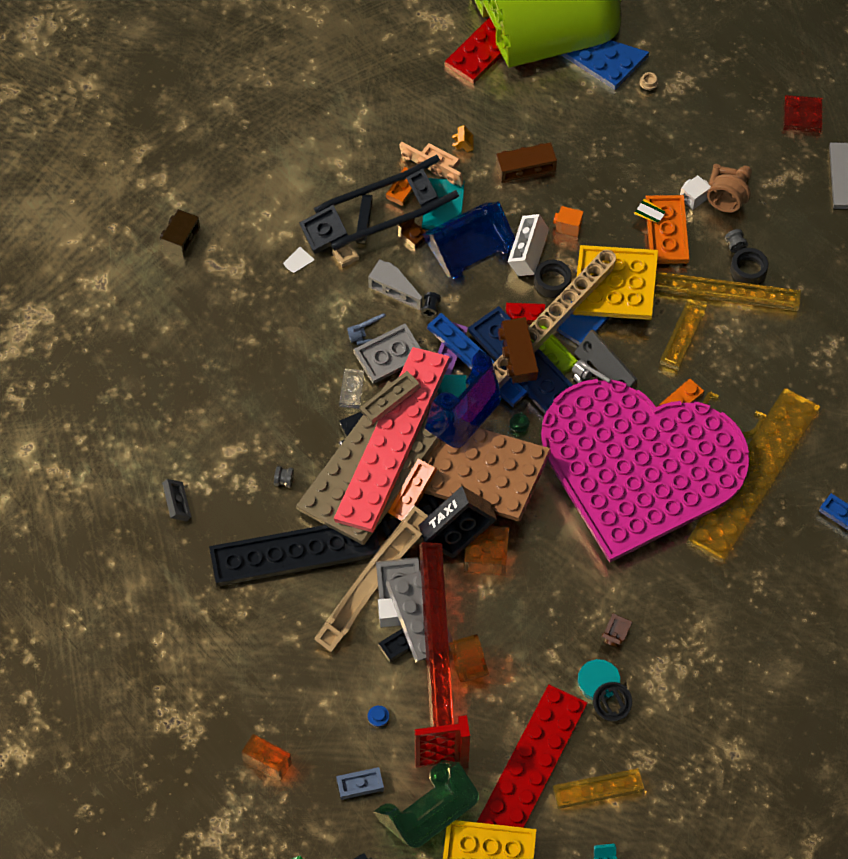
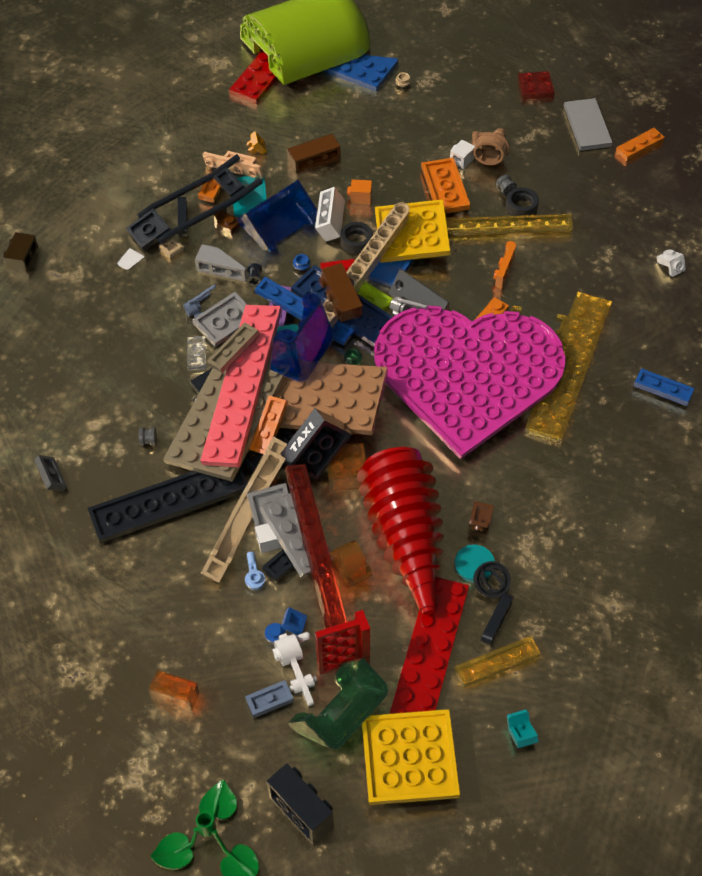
camera: 10 degrees left, 5 degrees down
sticker [634,199,665,223] -> none
clear yellow plate [660,298,707,371] -> none
none -> light blue plate [245,551,265,590]
none -> white piece [272,632,317,707]
none -> blue plate [281,607,307,635]
none -> blue plate [293,254,311,270]
none -> red cone [357,447,444,615]
none -> black beam [480,592,514,647]
none -> orange plate [493,241,516,289]

